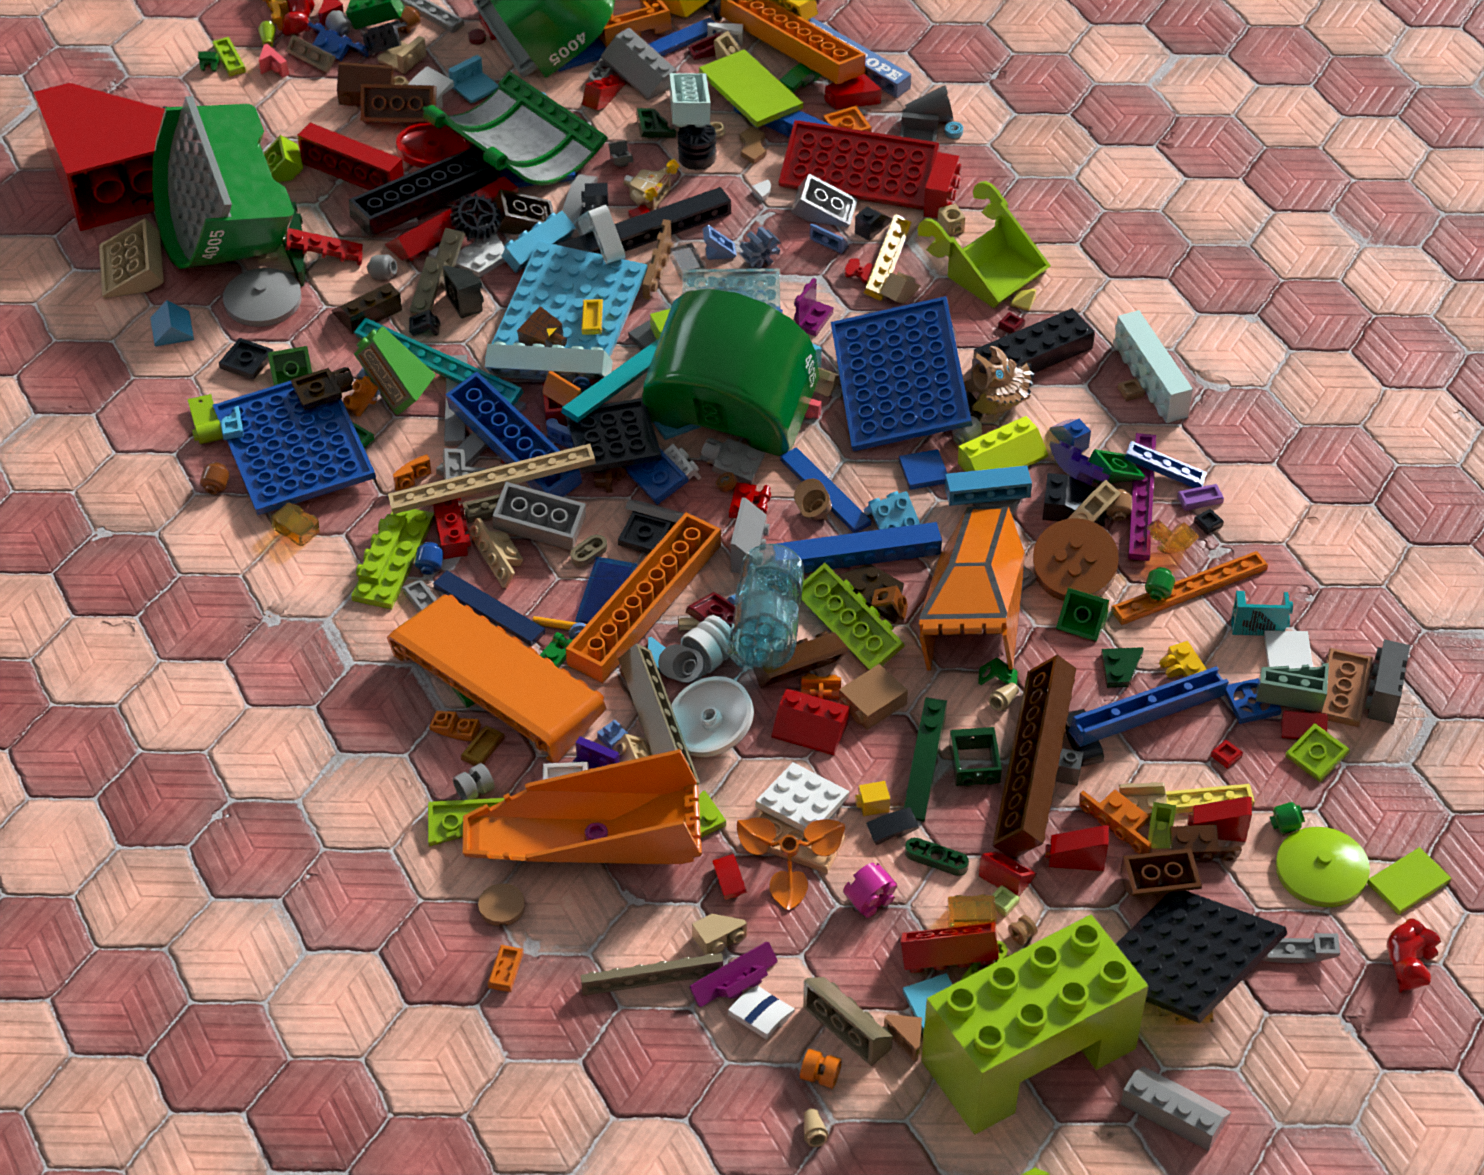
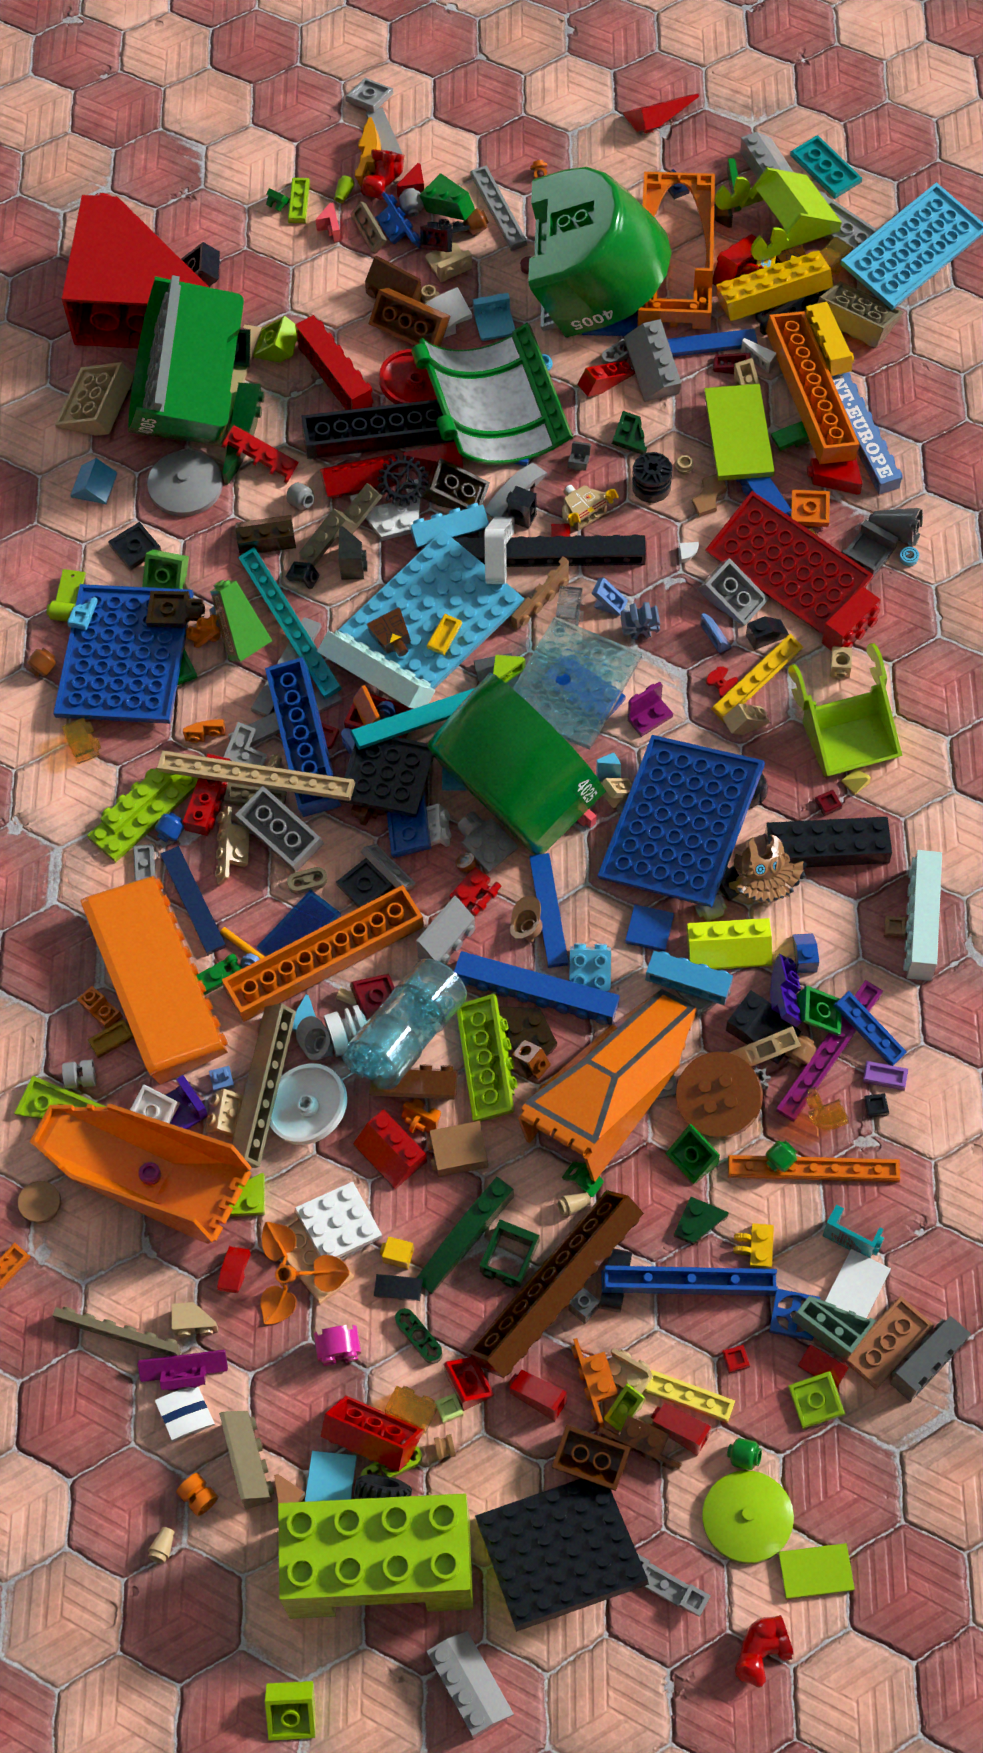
camera: 30 degrees right, 15 degrees up
light aqua brick [669,73,710,127] -> none

